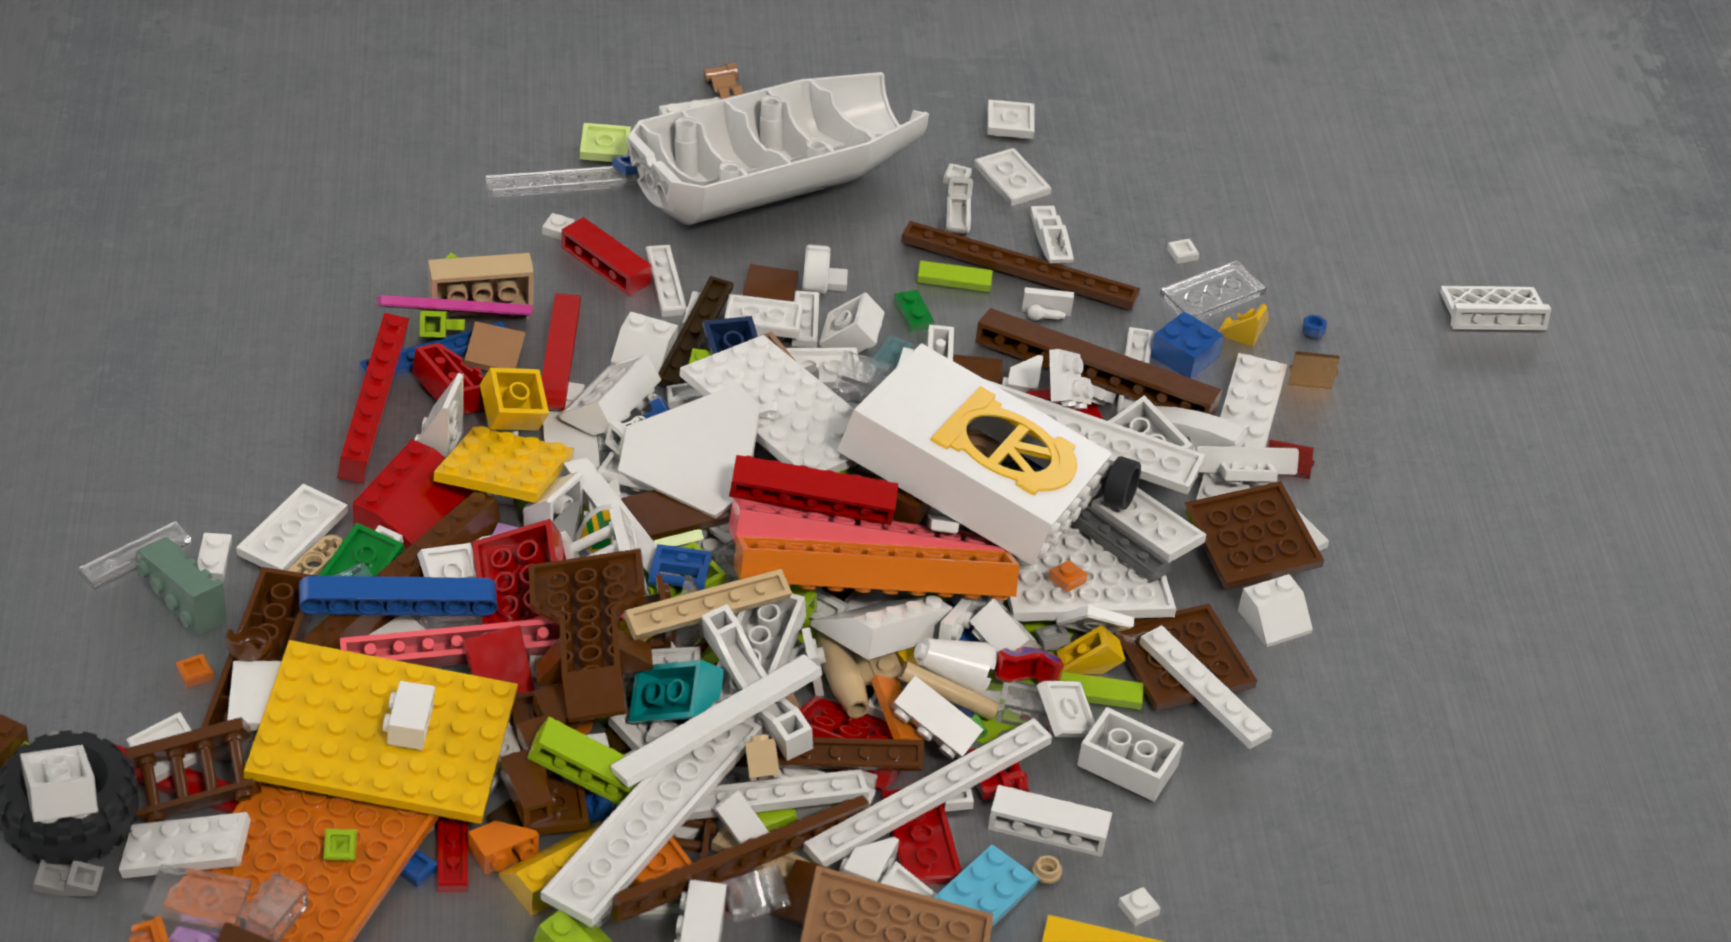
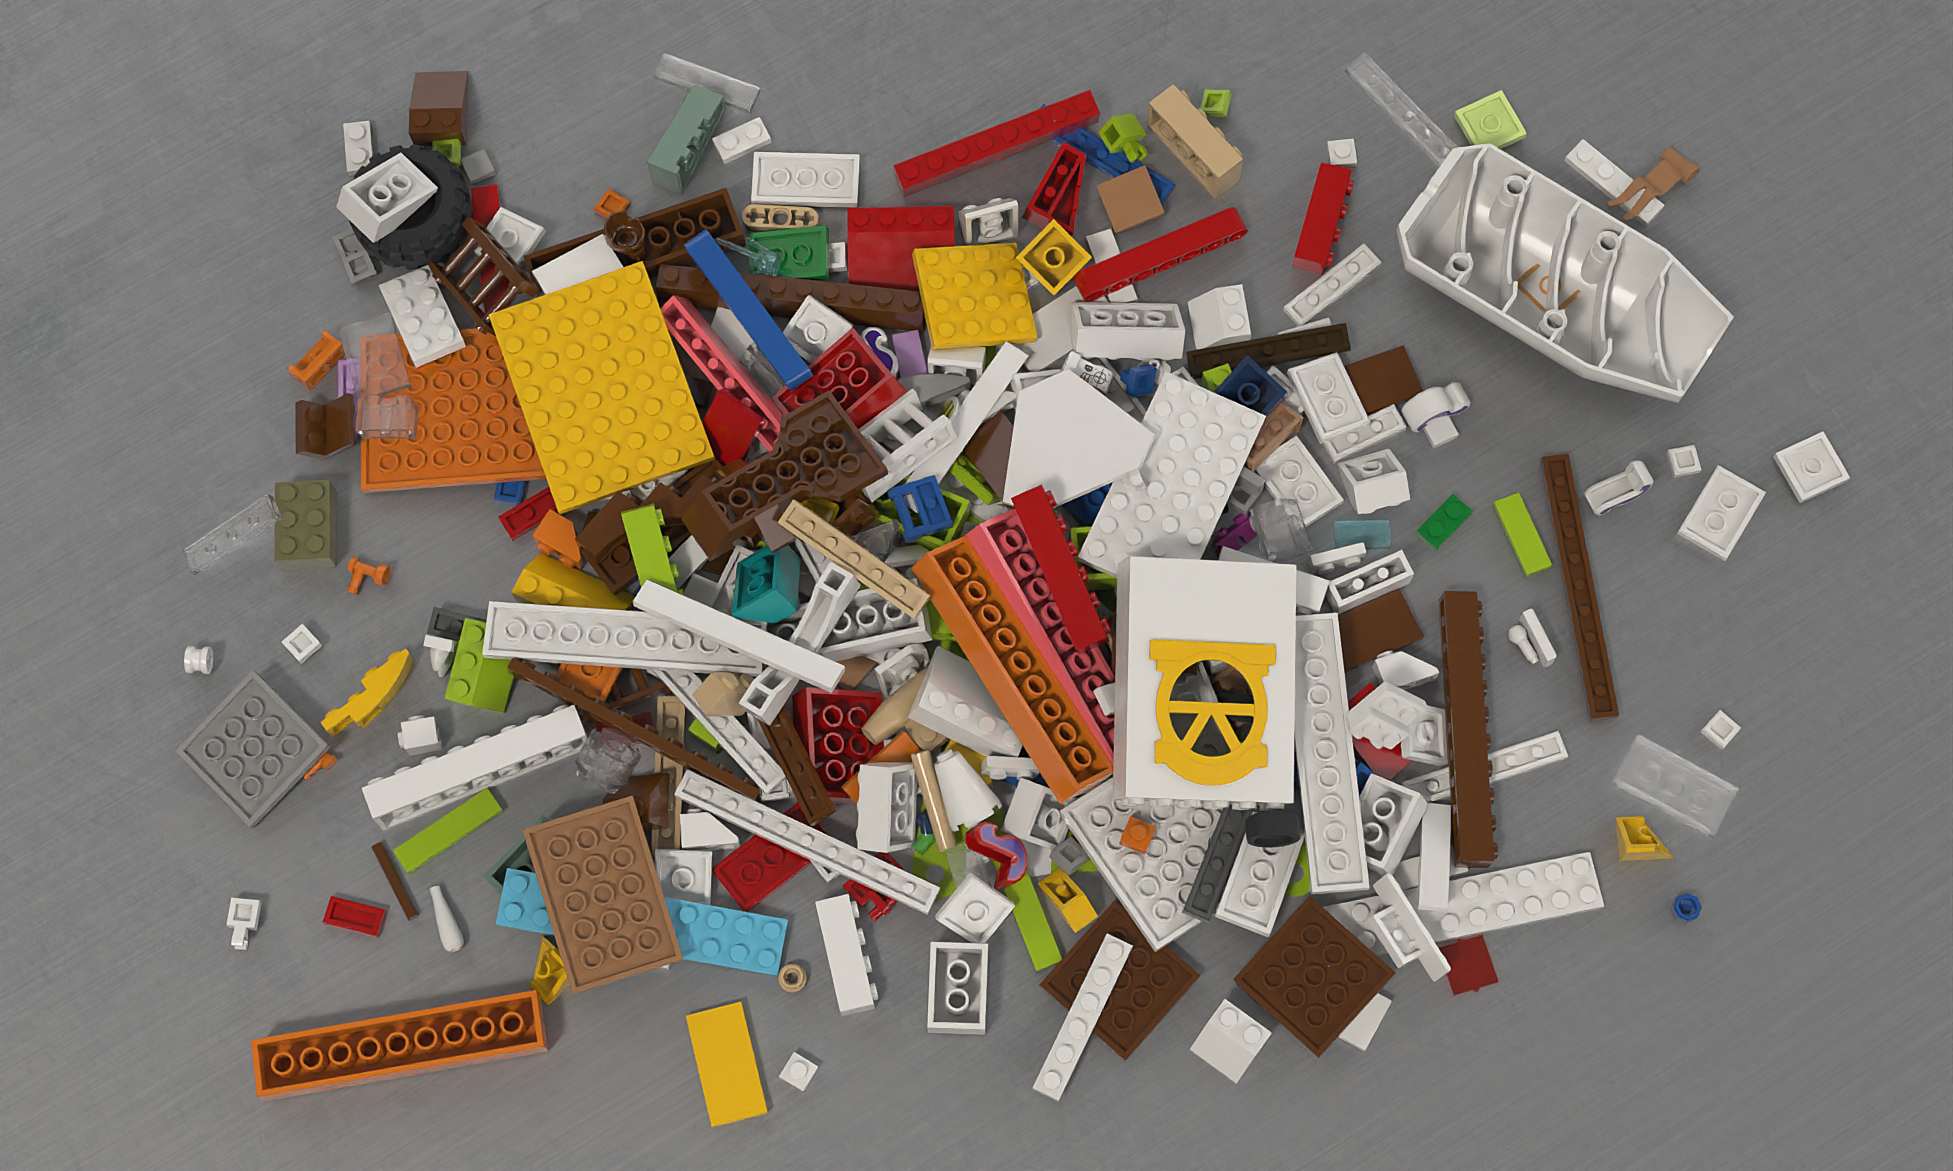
camera: 70 degrees right, 30 degrees up
lime tile [324,829,358,862] -> none
dark pink tile [376,295,533,316] -> none
white brick [383,681,435,750] -> none
white tile [713,790,769,844] -> none
white slope [1030,206,1074,263] -> none
white tile [1056,605,1134,633] -> none
blue brick [1150,311,1224,379] -> none
clear orange piece [1288,351,1340,390] -> none
white fence [1440,286,1552,330] -> none

